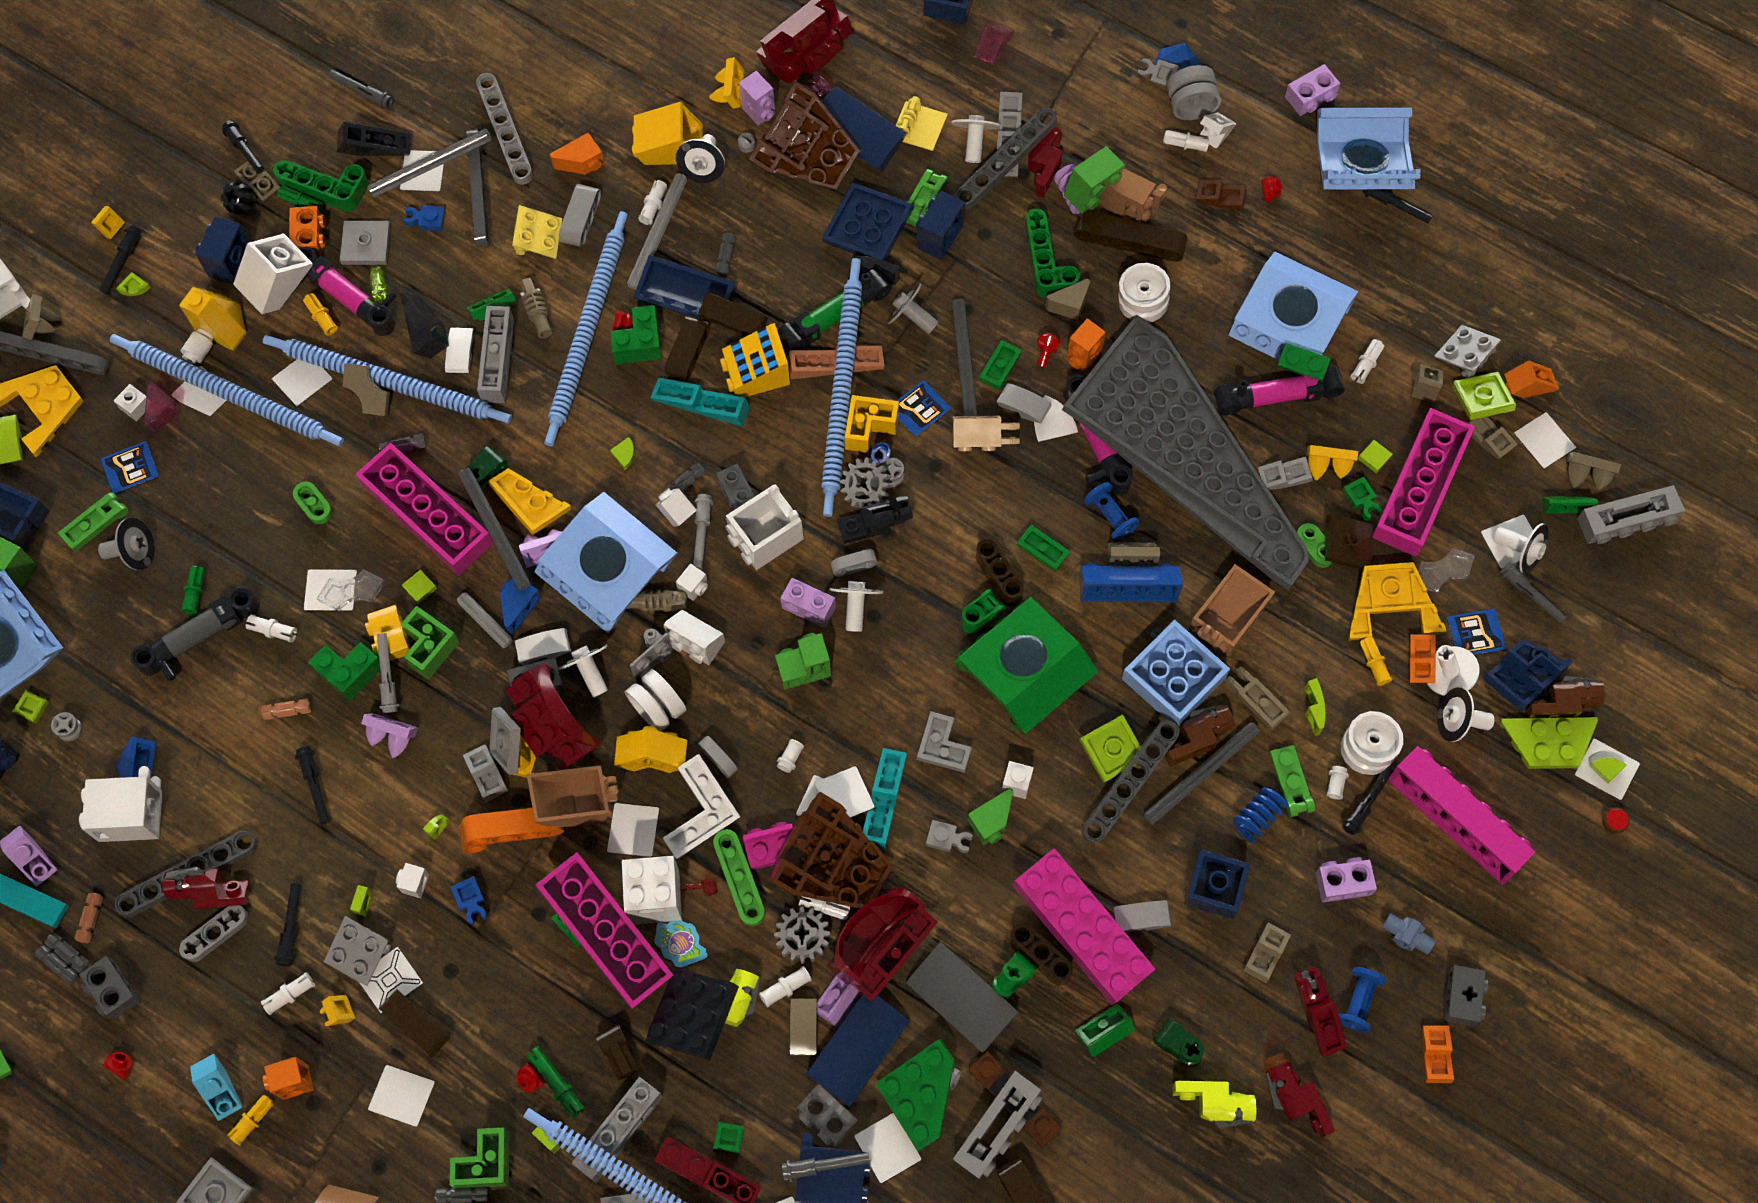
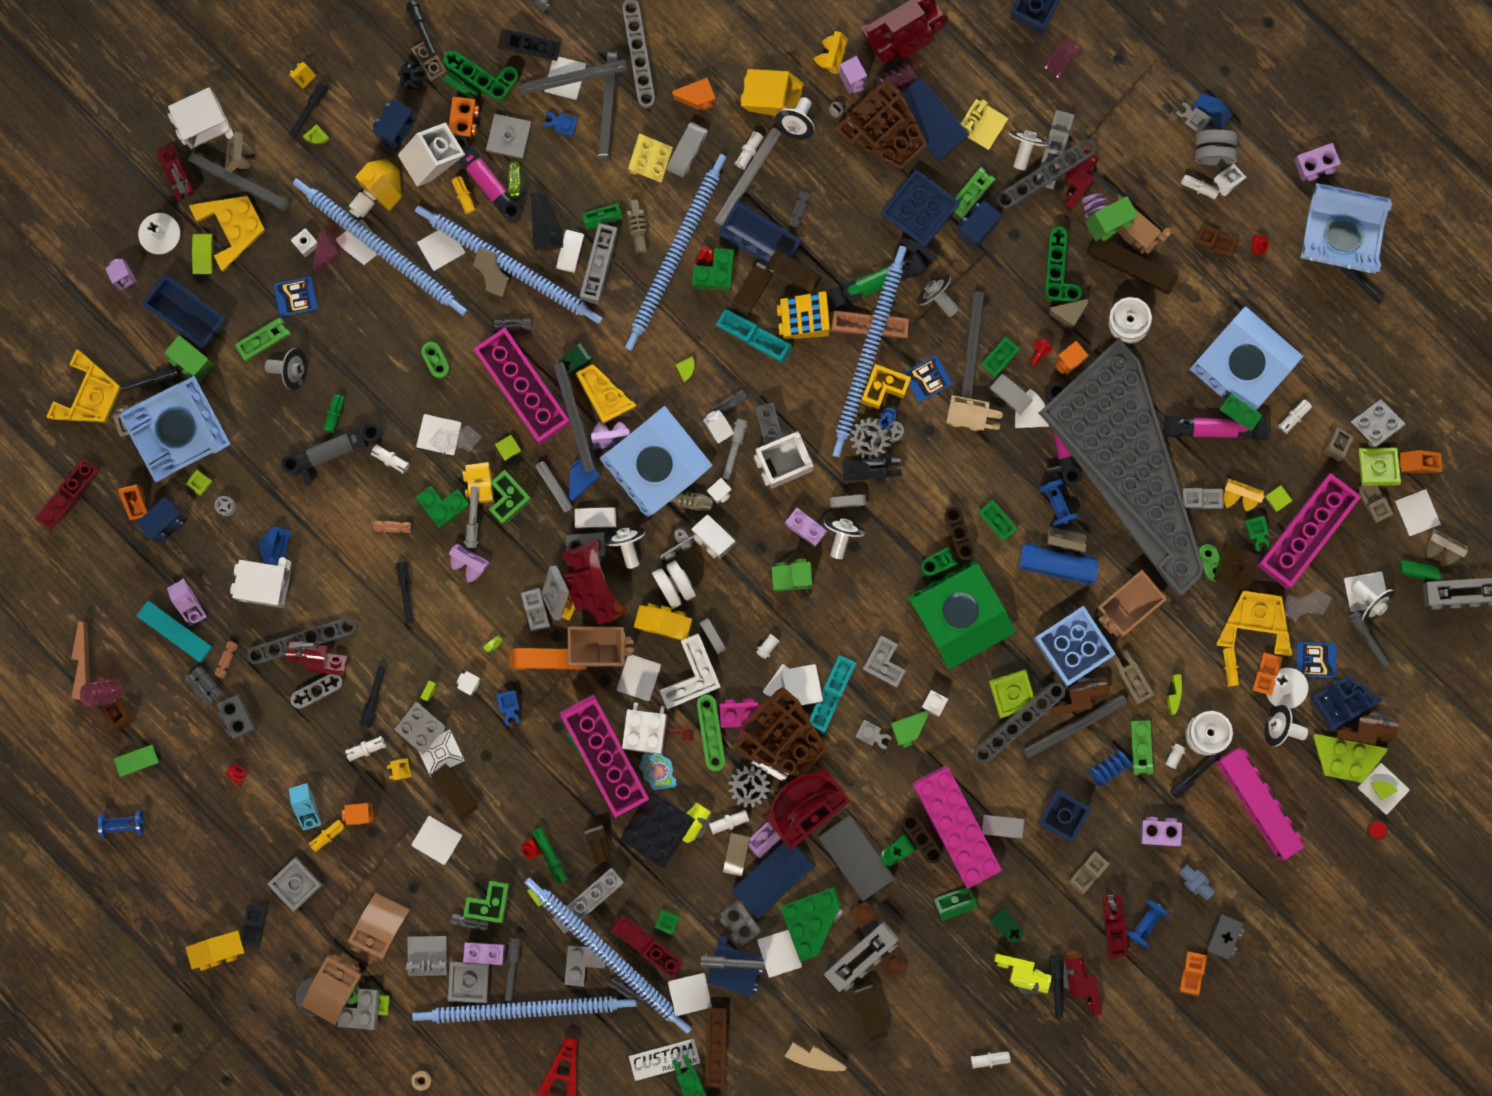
camera: 15 degrees right, 15 degrees up
none -> black pin [1048,955,1064,1018]

